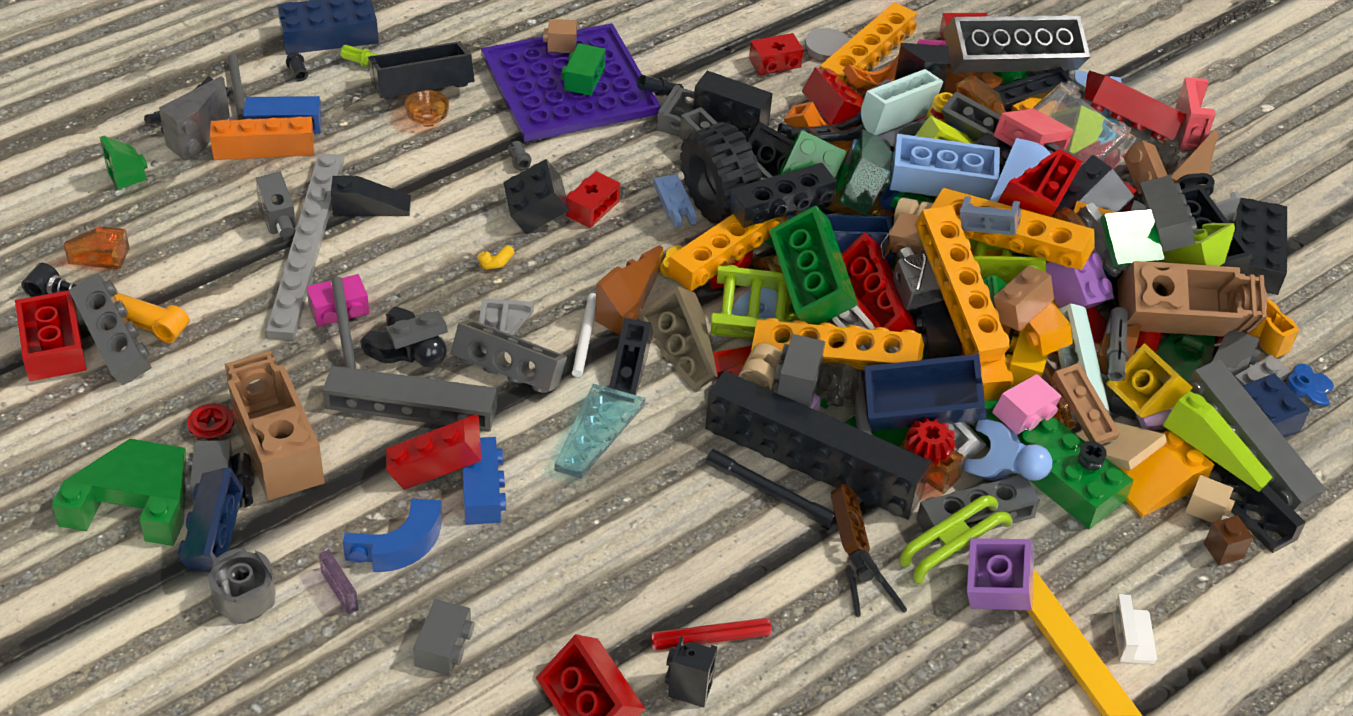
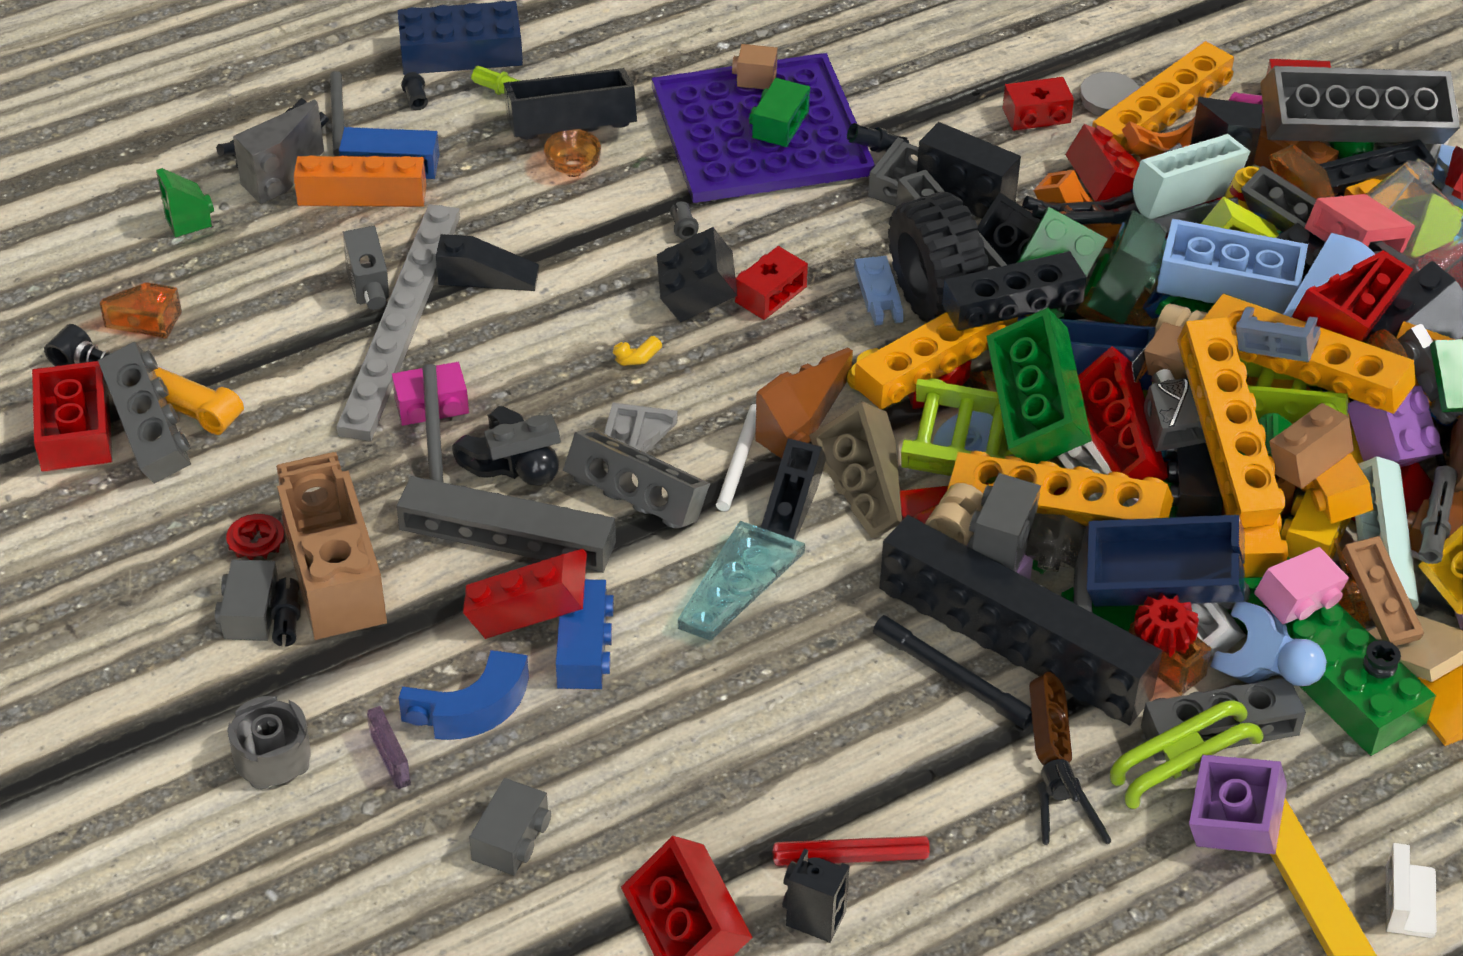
camera: 10 degrees right, 0 degrees up
green wedge [52,439,186,546] -> none
dark blue slope [178,468,244,572] -> none

